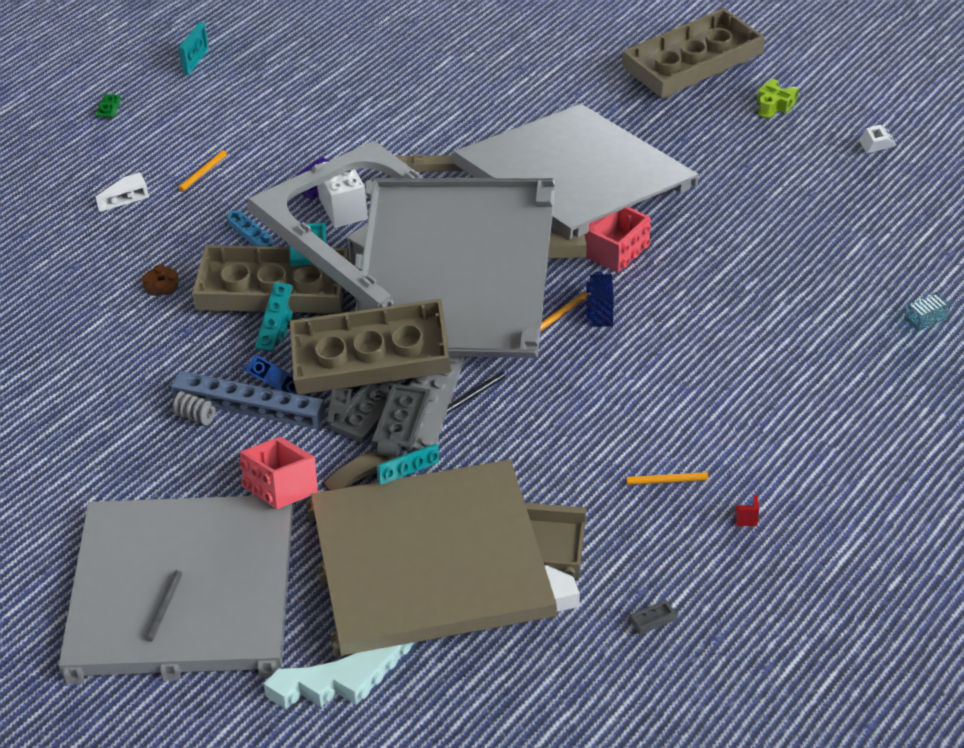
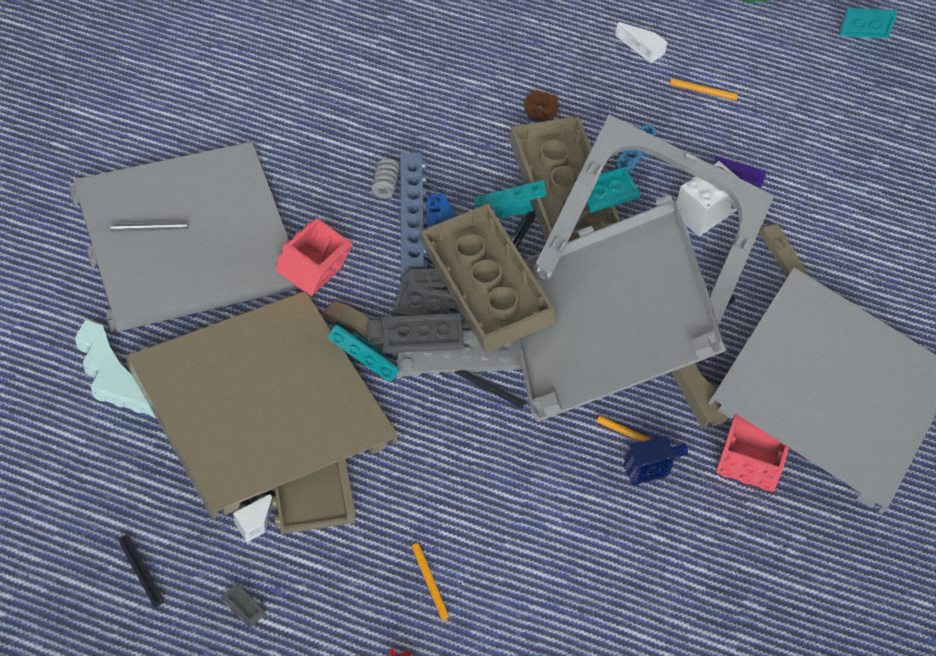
camera: 65 degrees right, 10 degrees up
none -> black axle [119,535,164,607]

